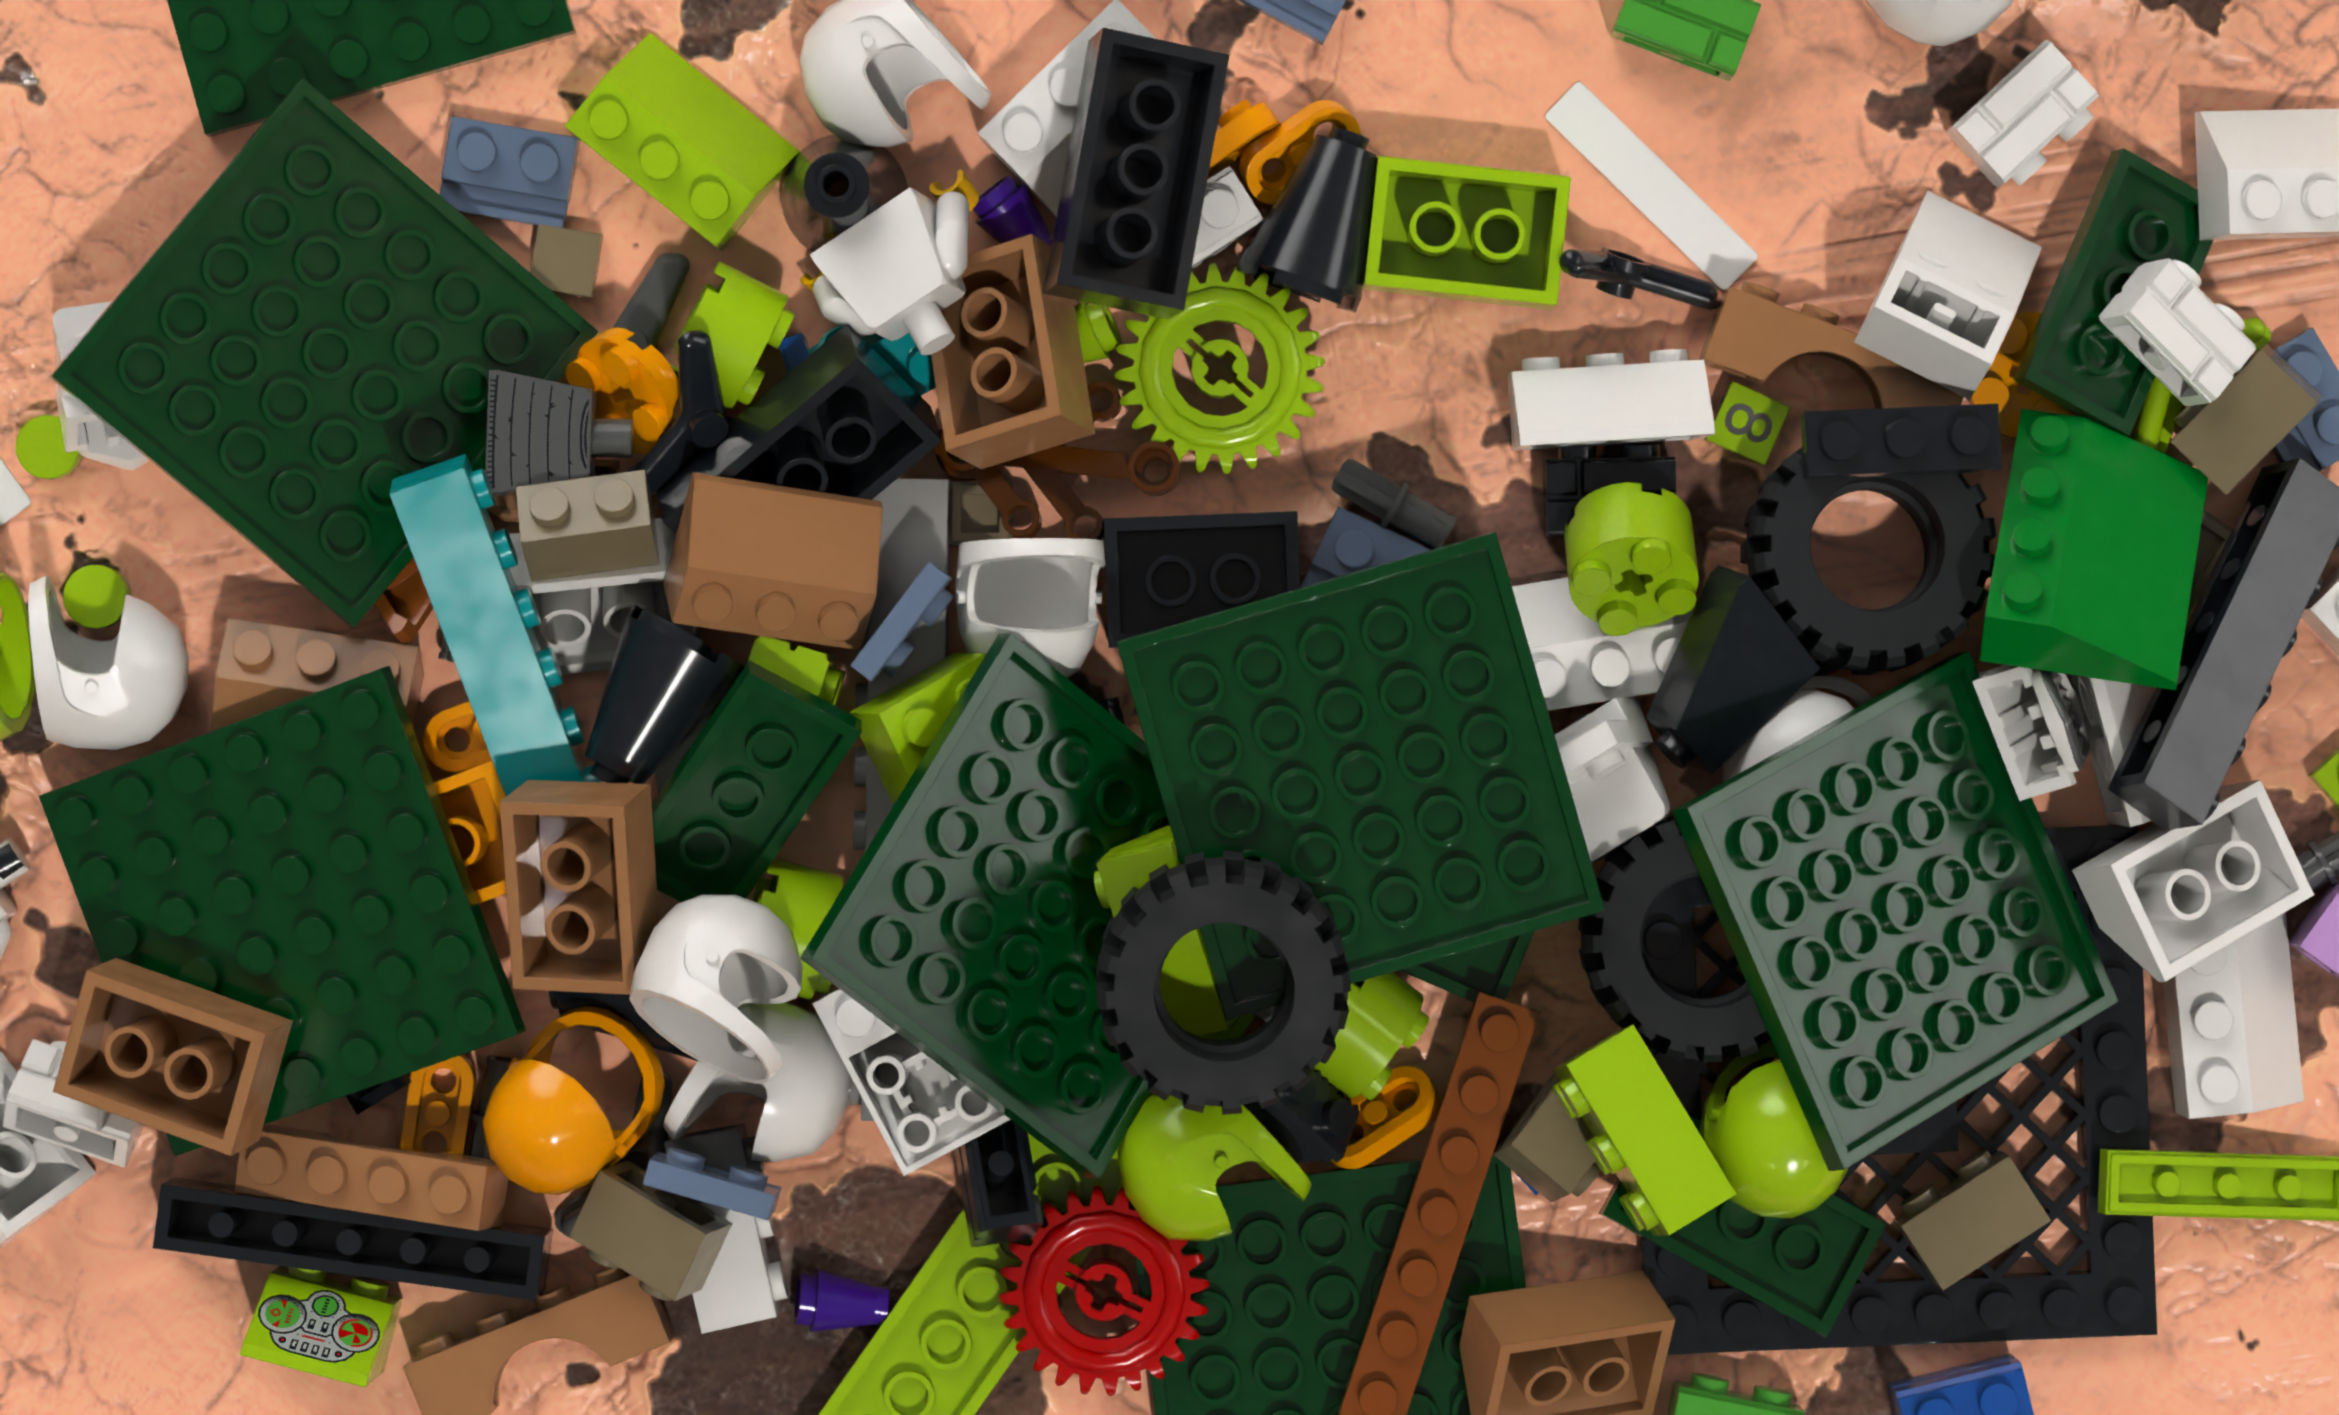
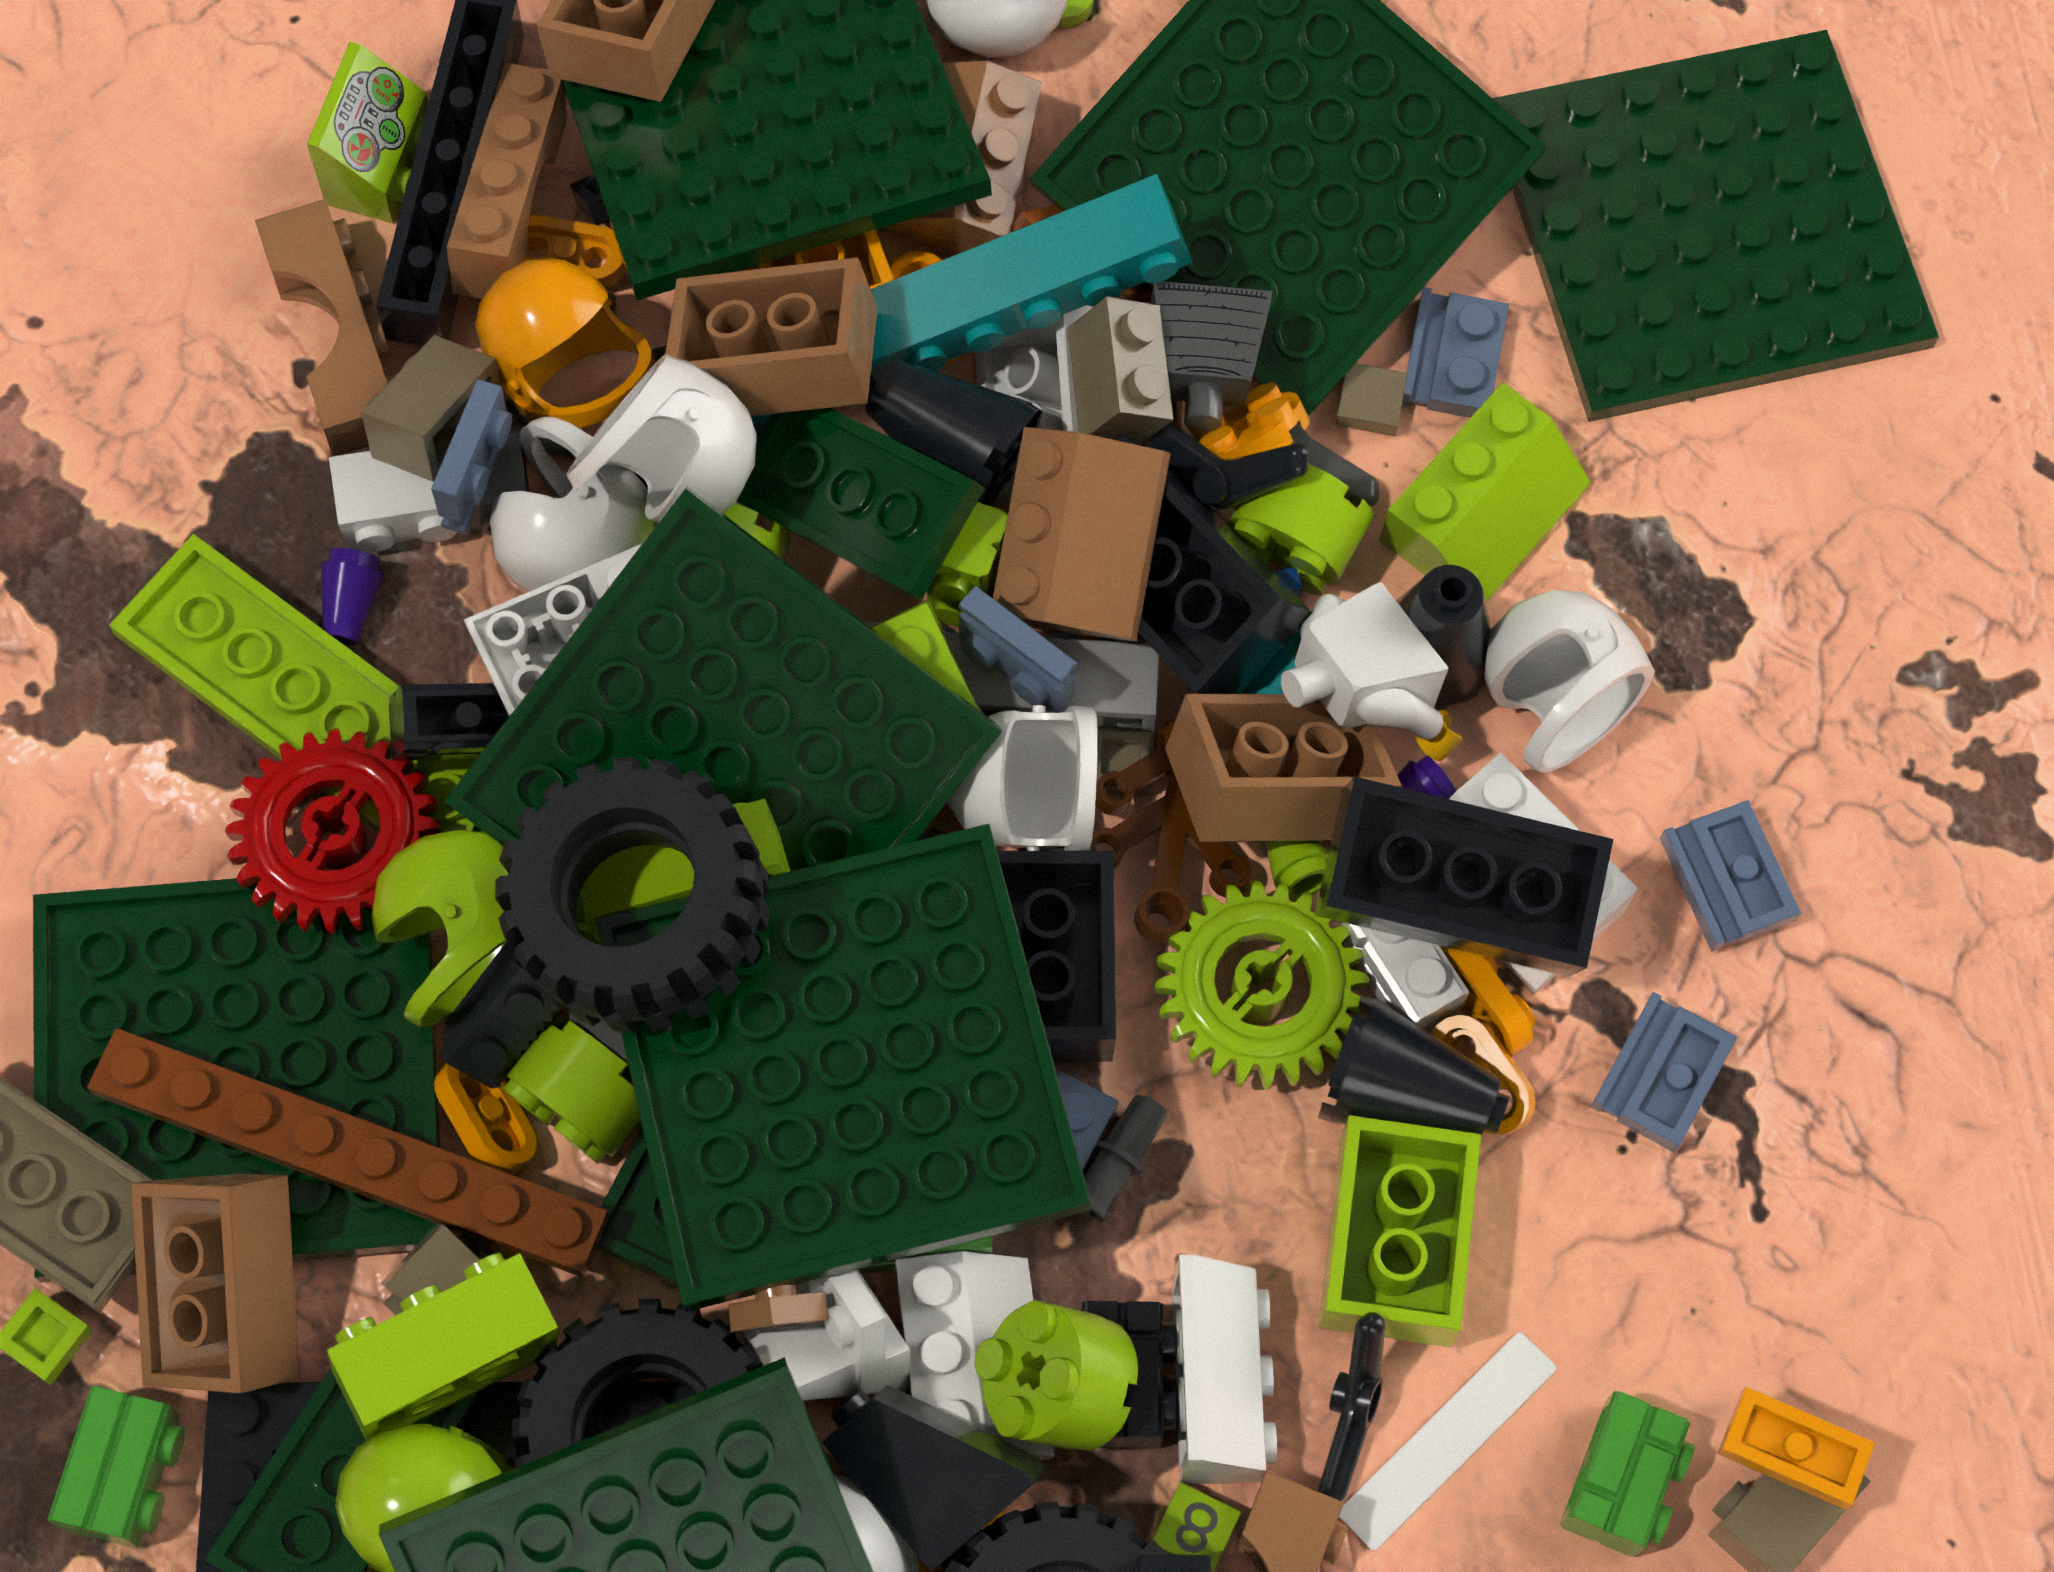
camera: 90 degrees right, 20 degrees down
none -> medium nougat plate [728,1285,828,1332]

